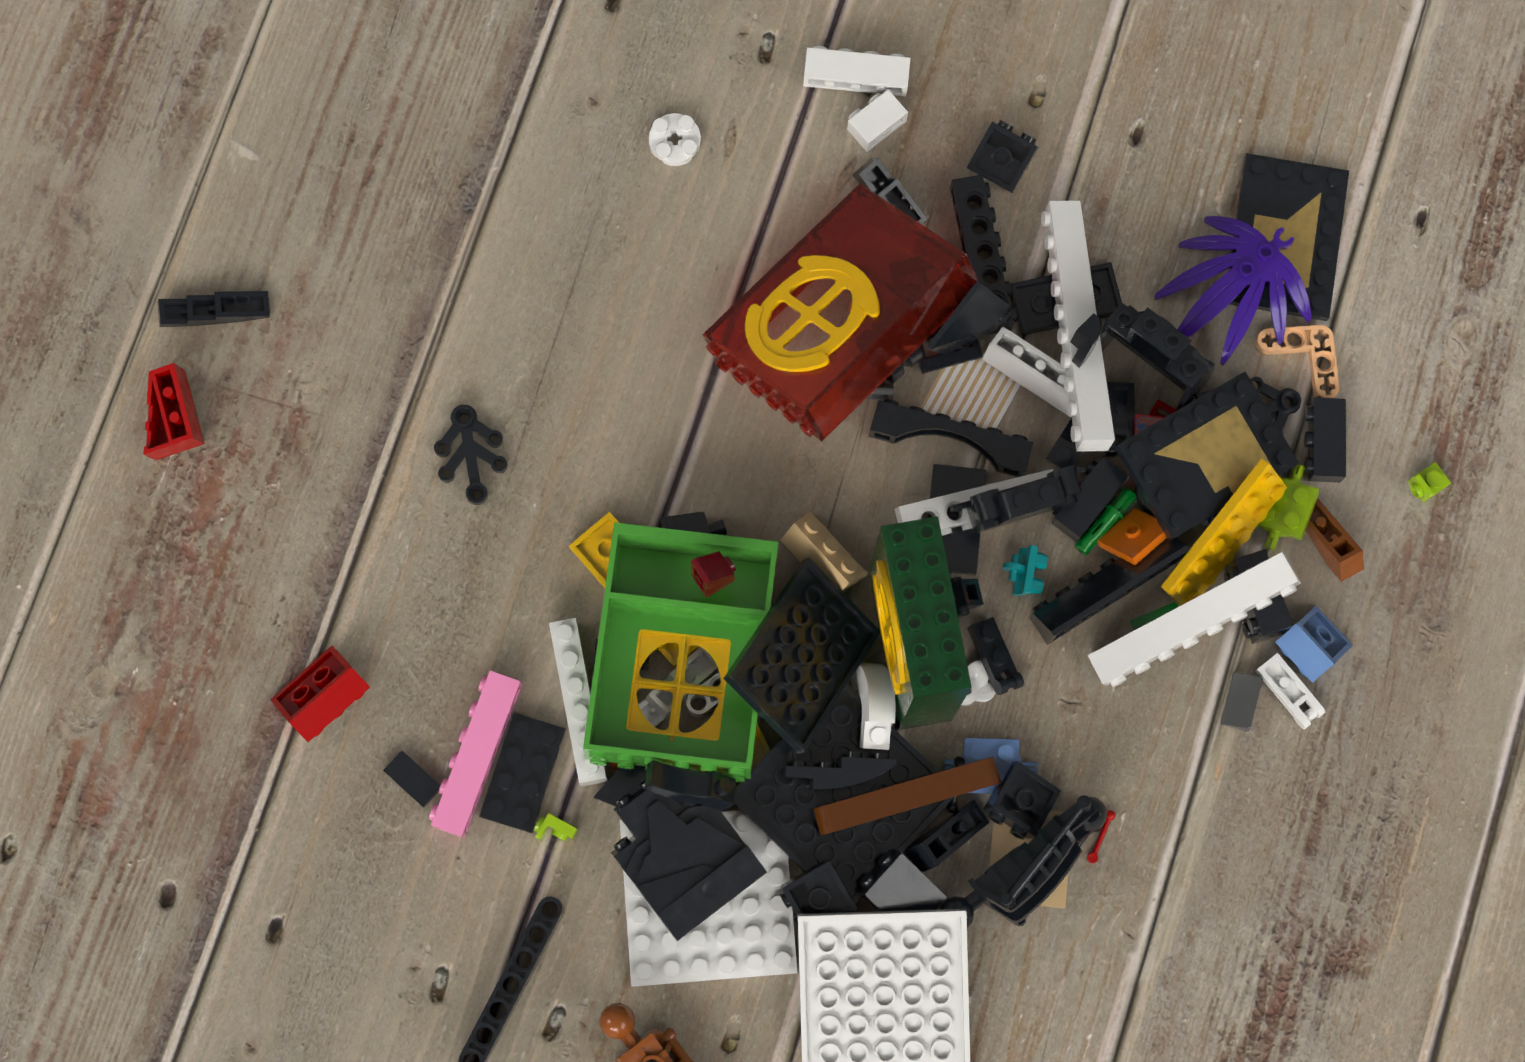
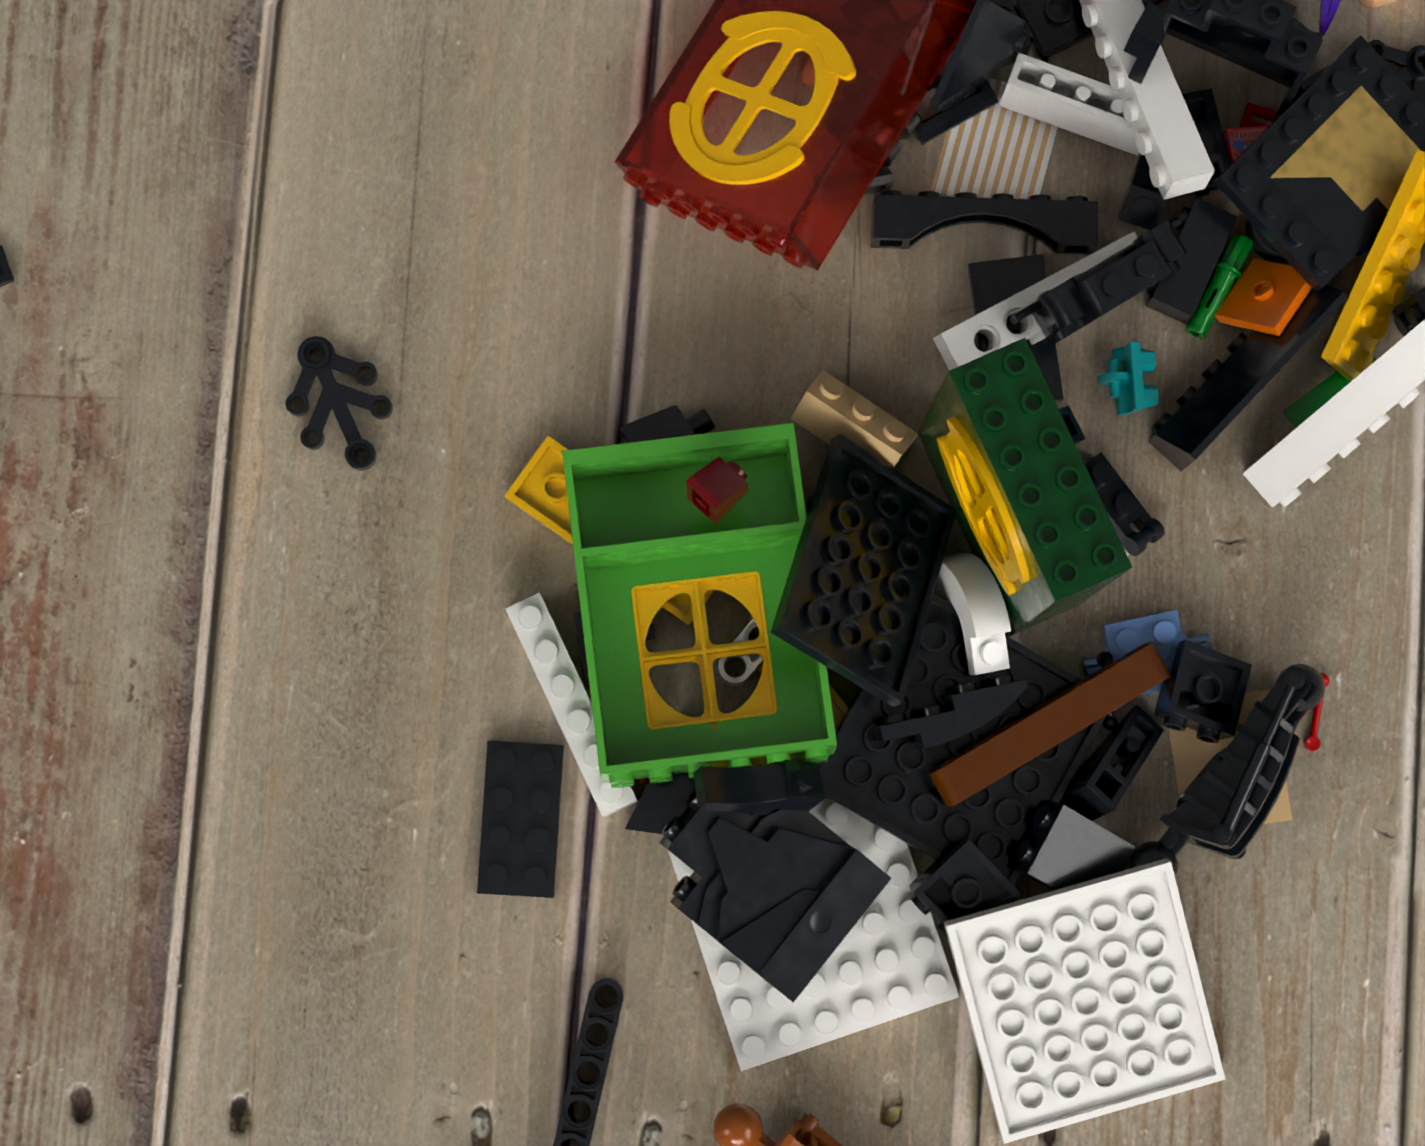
camera: 15 degrees left, 5 degrees up
red slope [270,645,370,742] -> none
black tile [383,751,440,808] -> none
bright pink brick [429,671,523,839] -> none
lime bracket [534,813,579,841] -> none
white slope [639,647,718,728] -> none

